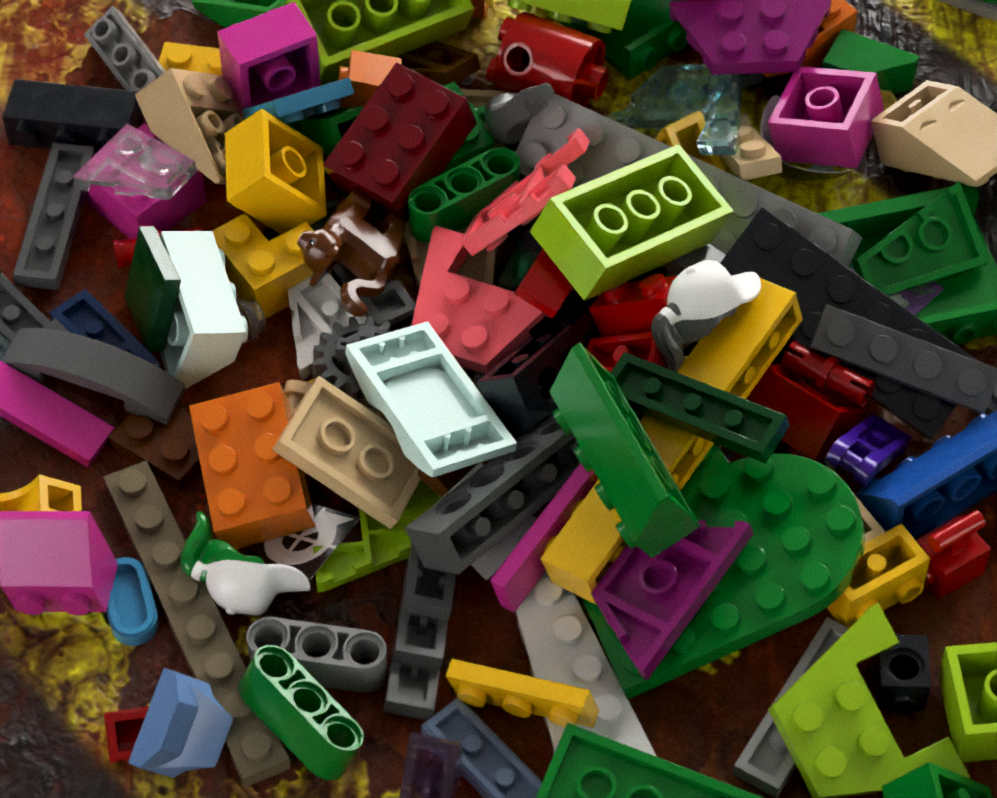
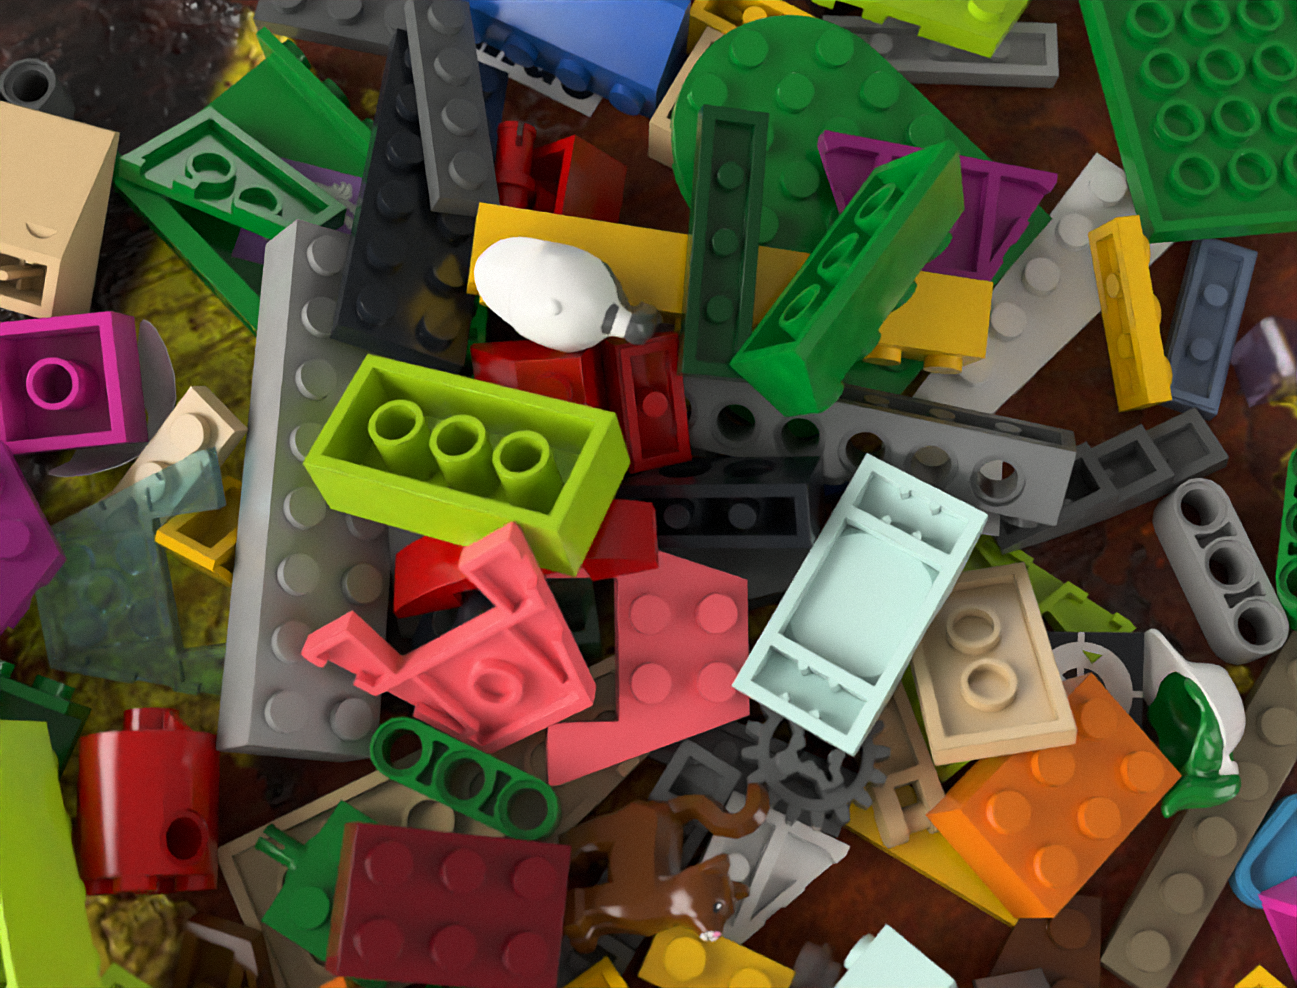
camera: 125 degrees left, 20 degrees up
dark grey animal [484,83,554,147] -> none
dark pink tile [490,463,598,613] -> none
dark purple plate [824,414,912,487] -> none

